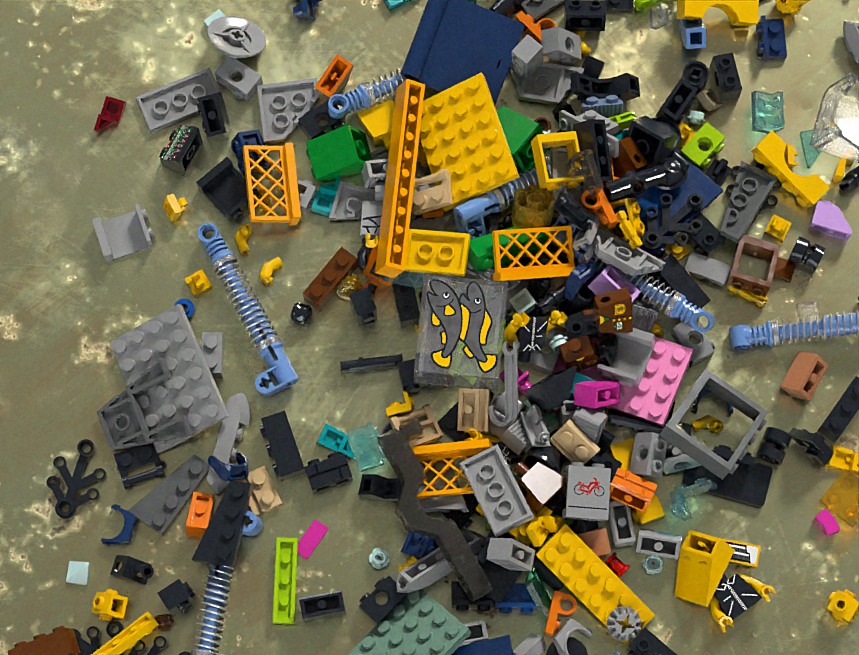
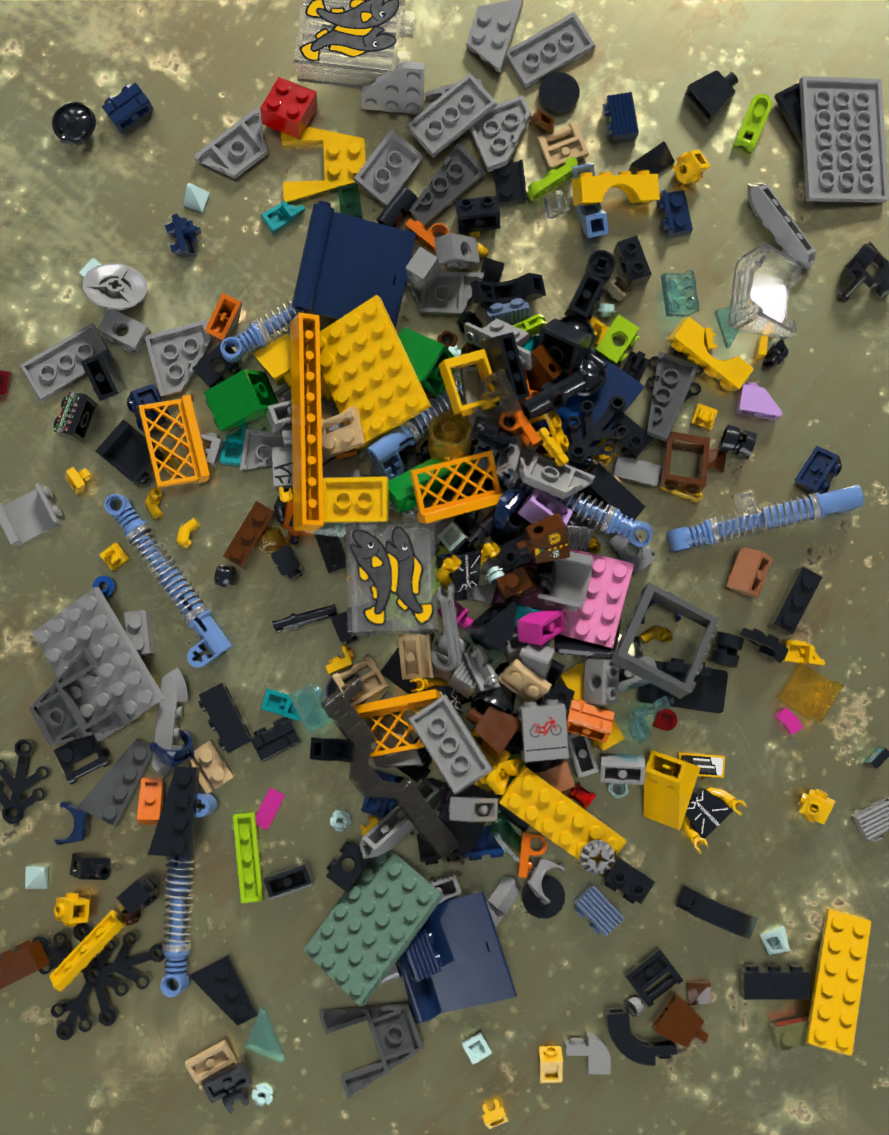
camera: 10 degrees left, 10 degrees up
none -> red tile [652,706,677,731]

